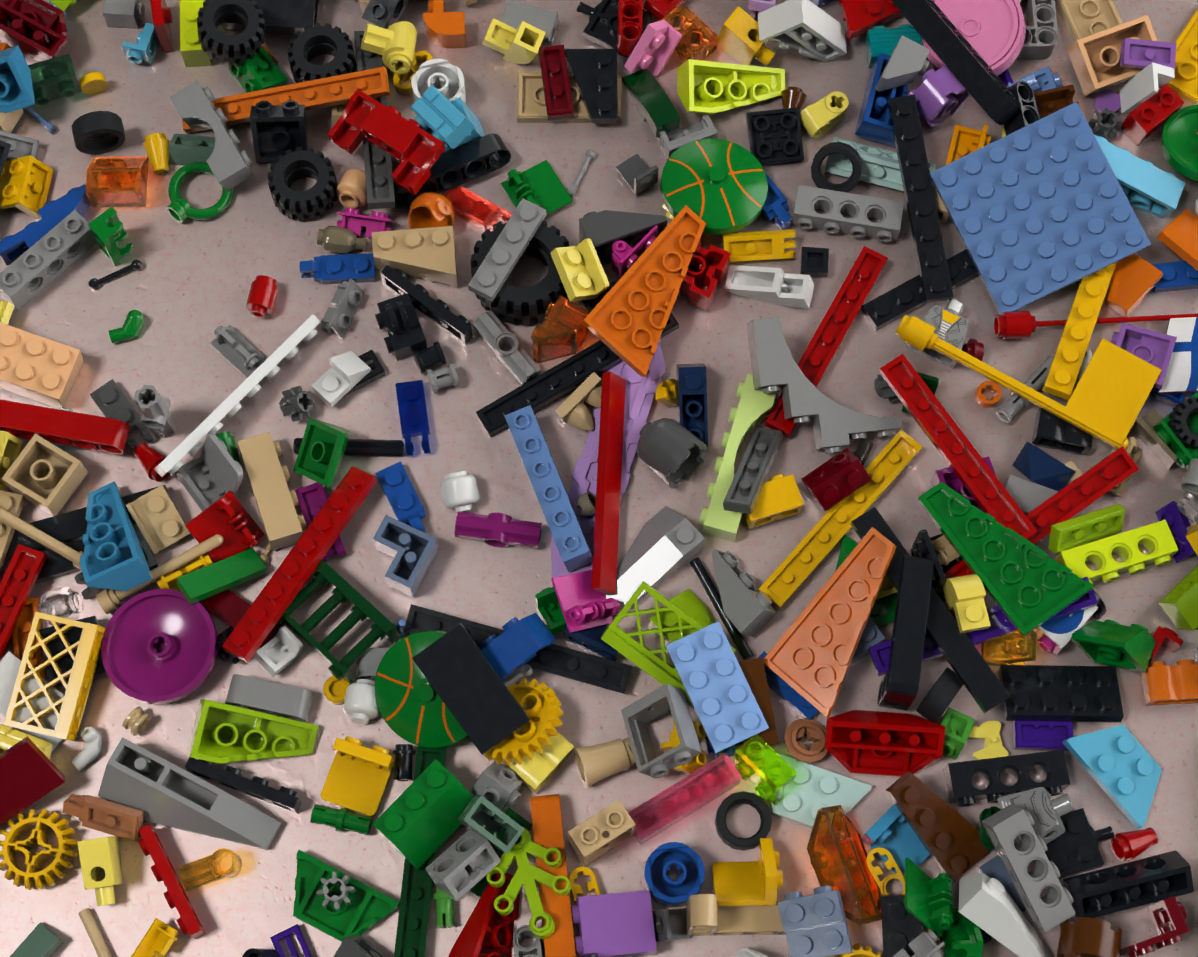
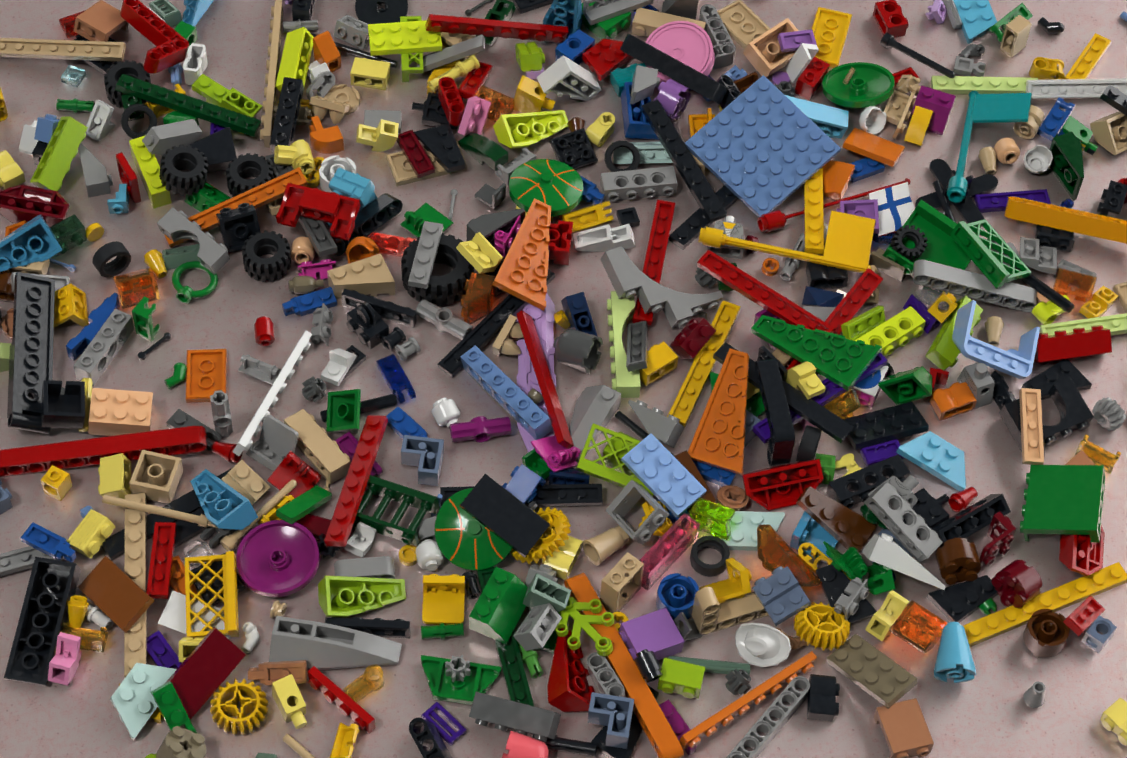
camera: 20 degrees left, 15 degrees down
none -> orange tile [186,349,227,403]

